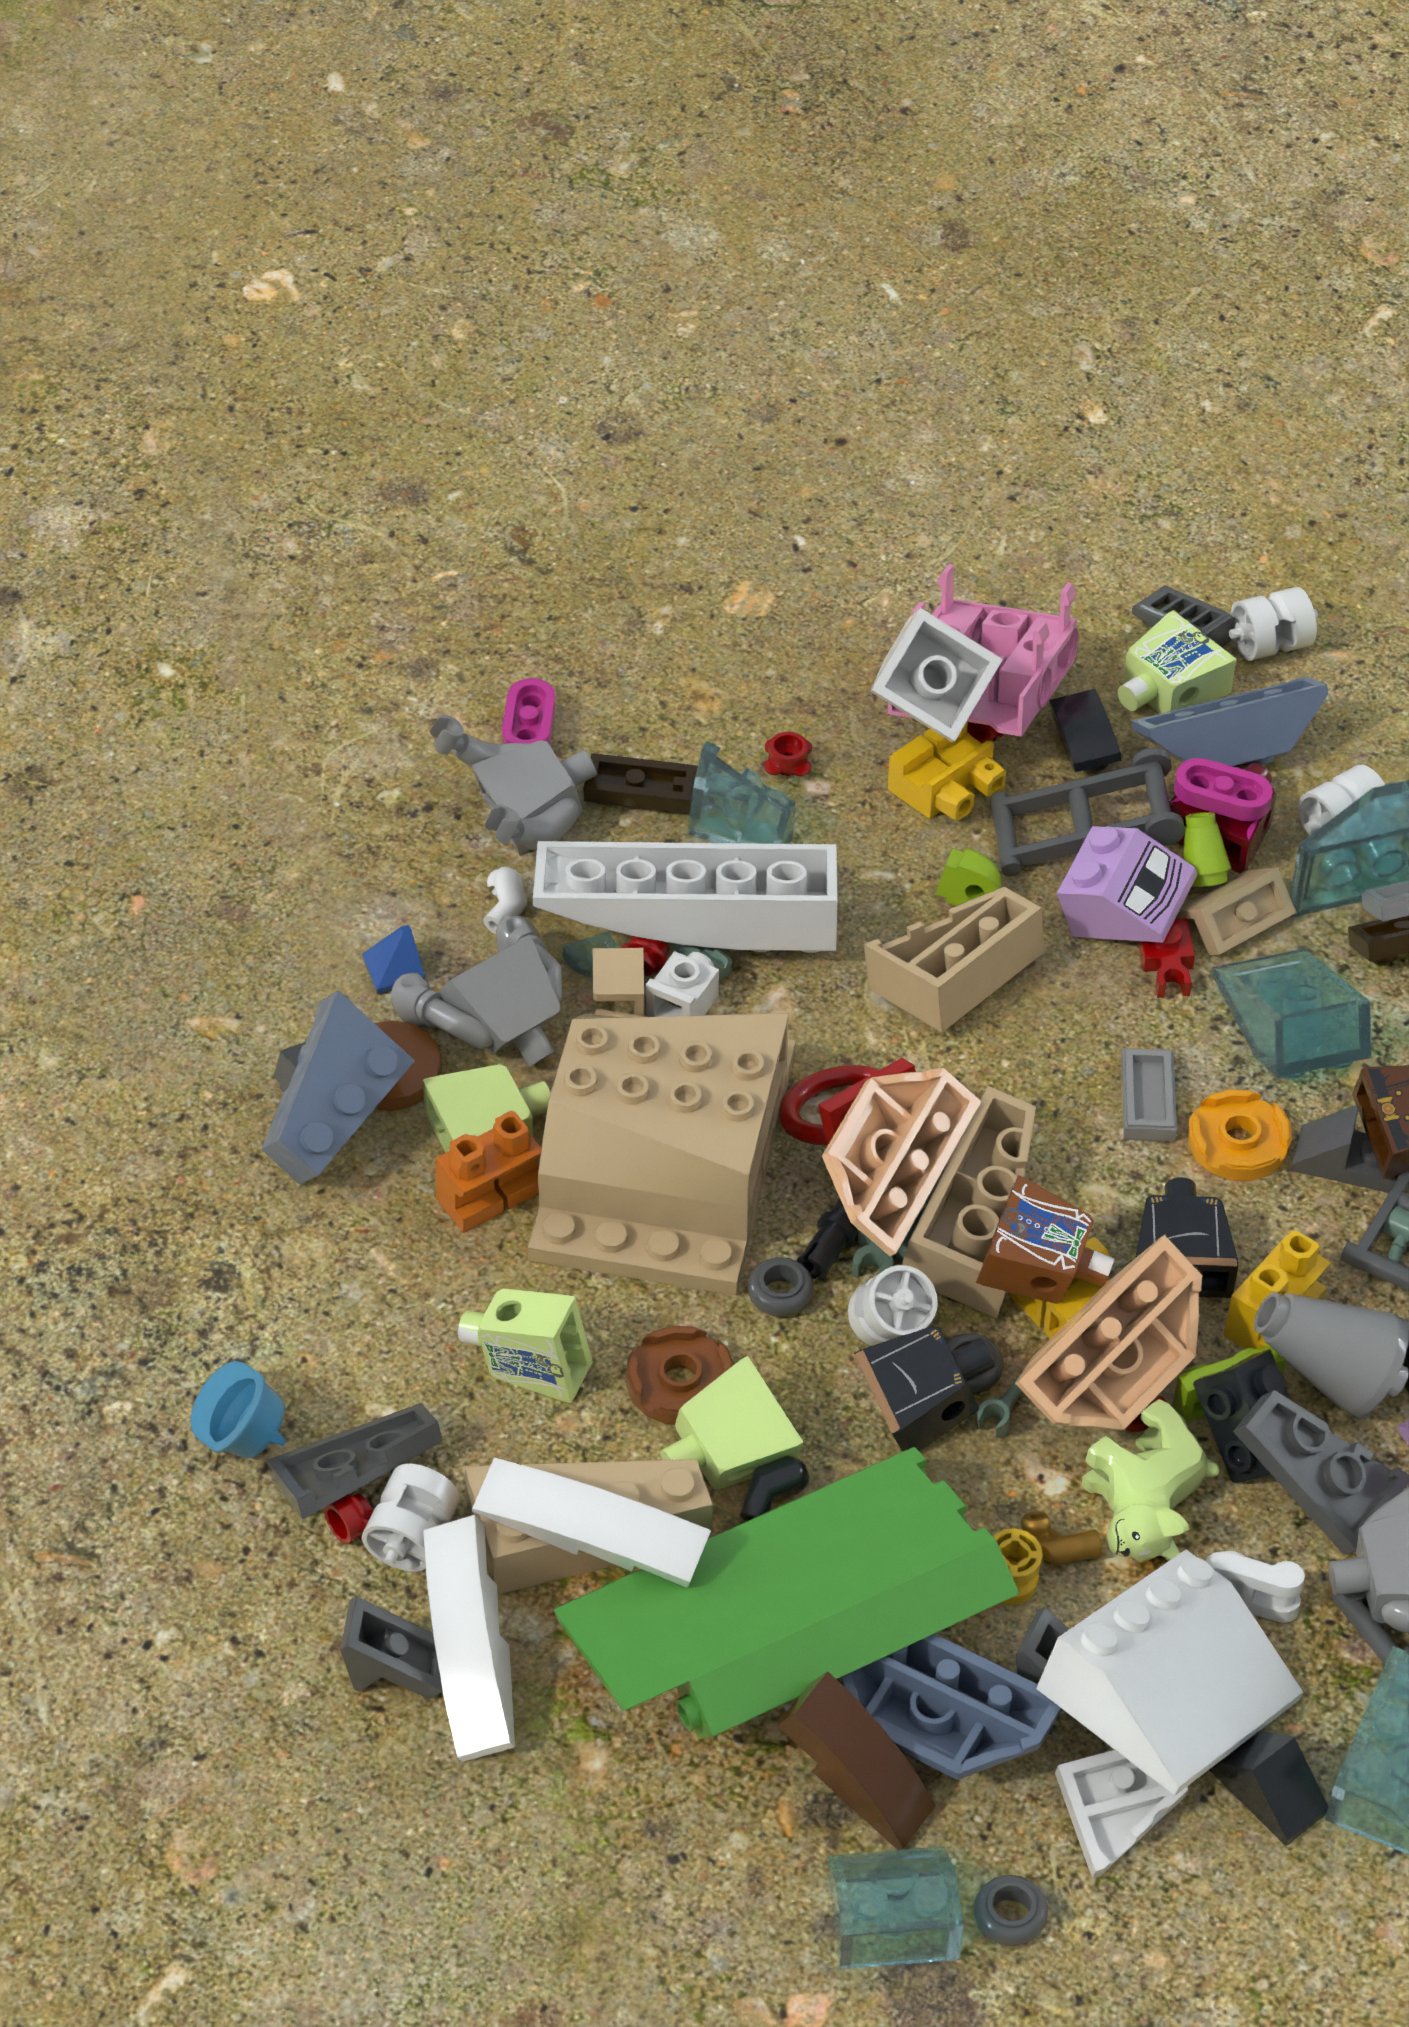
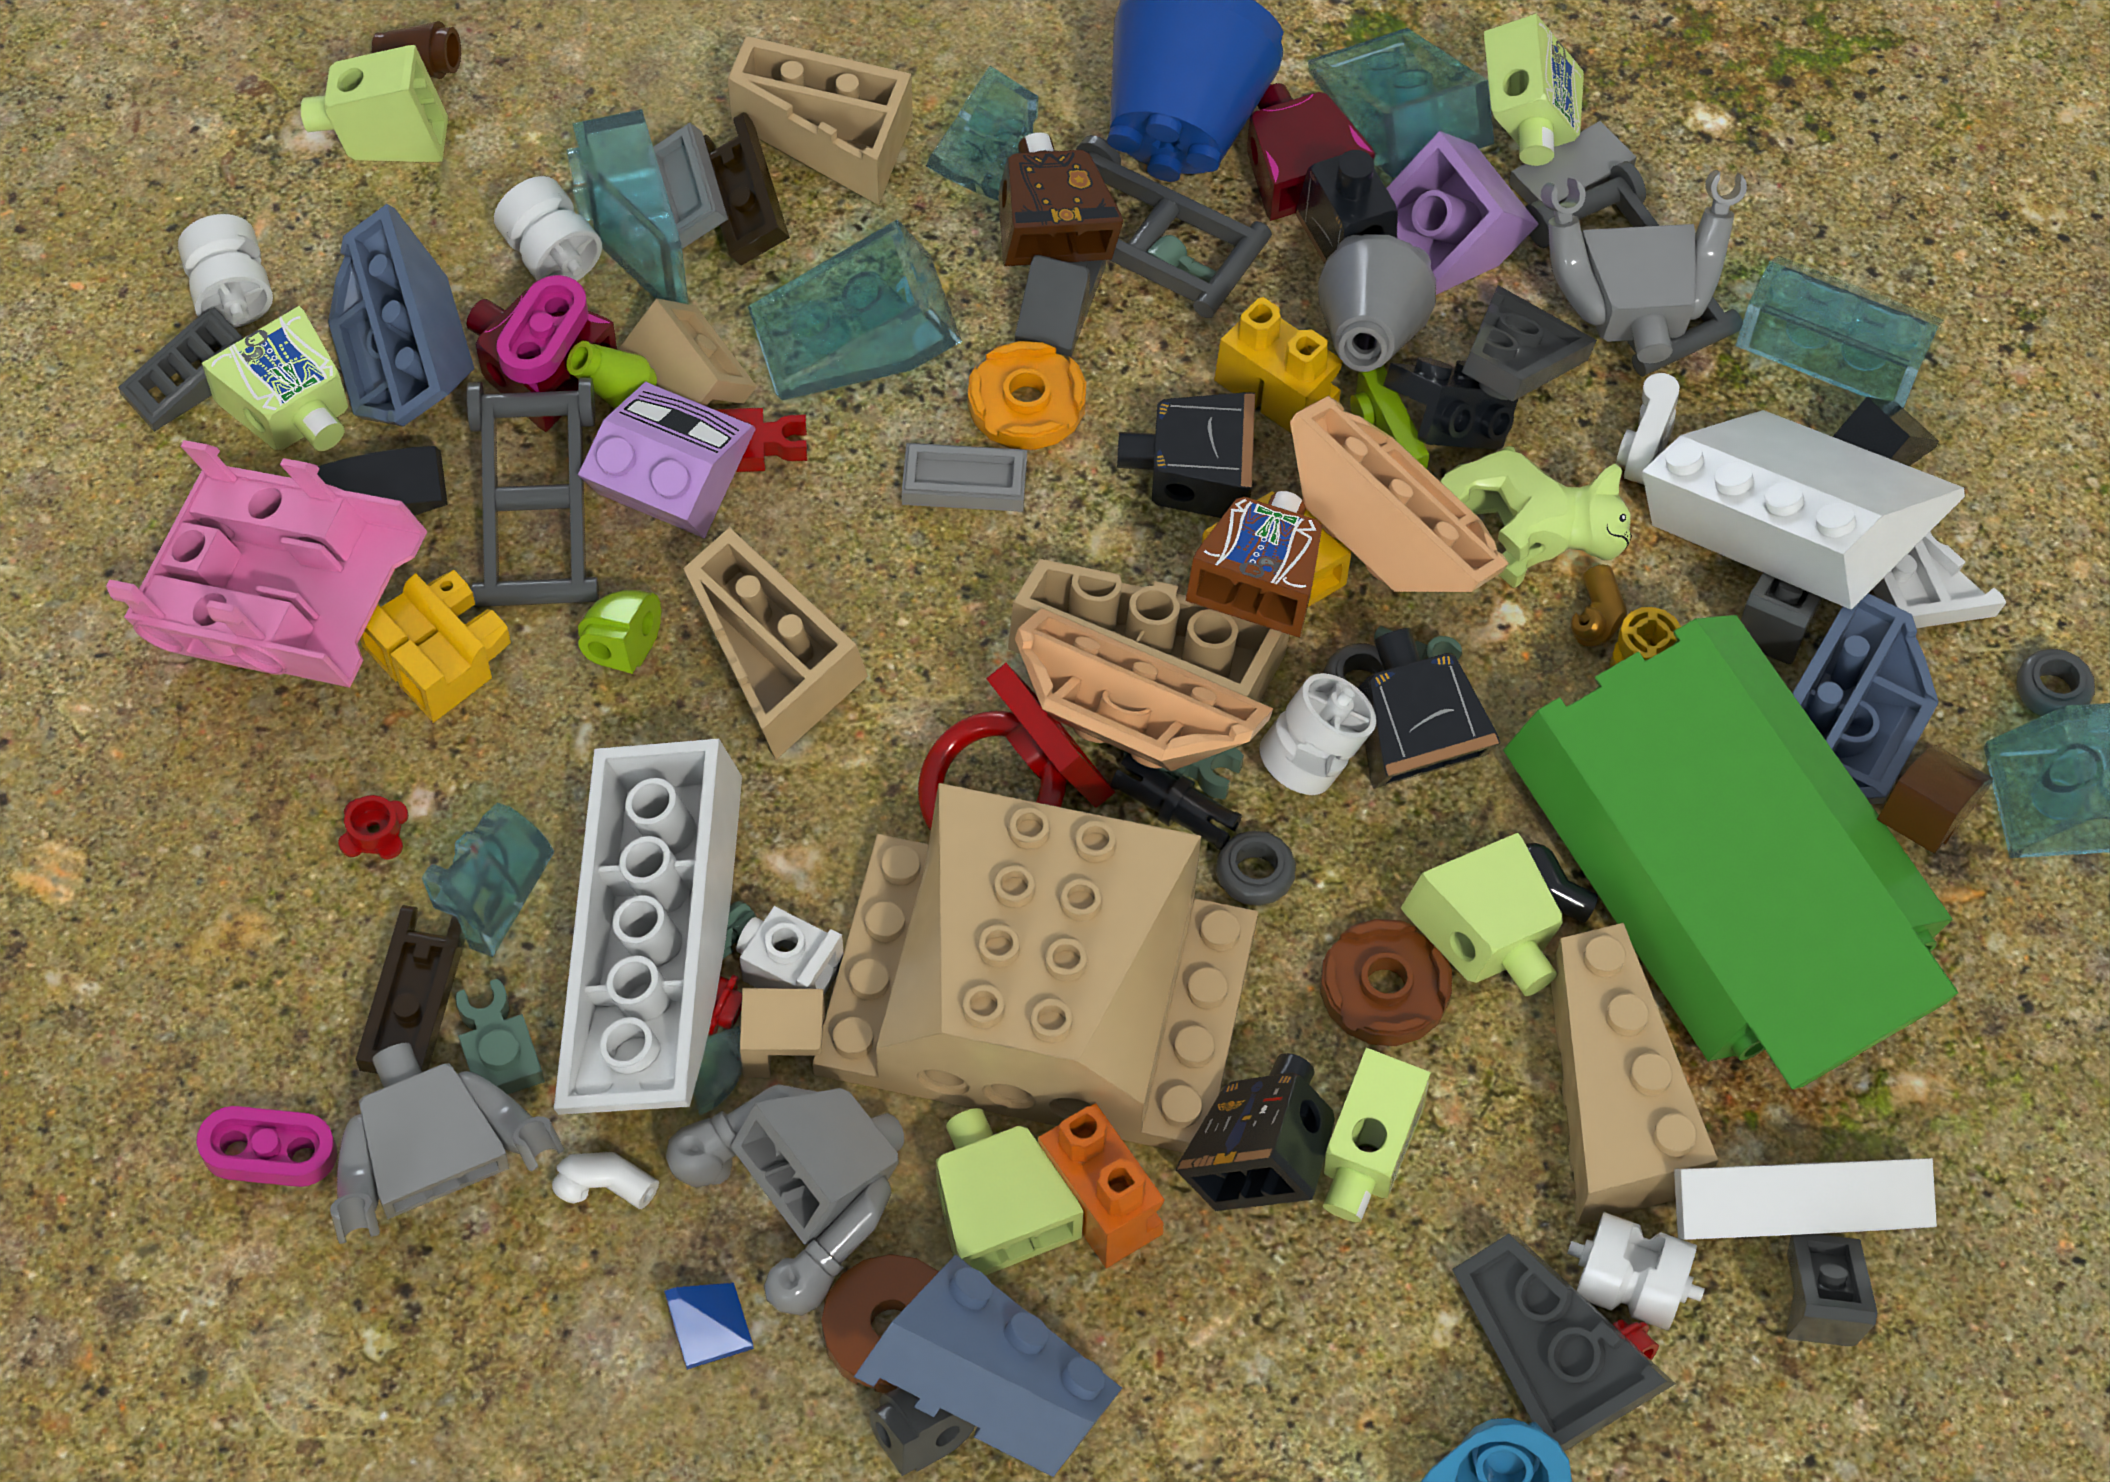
camera: 90 degrees left, 10 degrees up
white slope [472,1458,711,1588] -> none
white slope [870,608,1003,743] -> none
none -> sand green plate [456,979,545,1095]
none -> black torso [1175,1053,1335,1211]

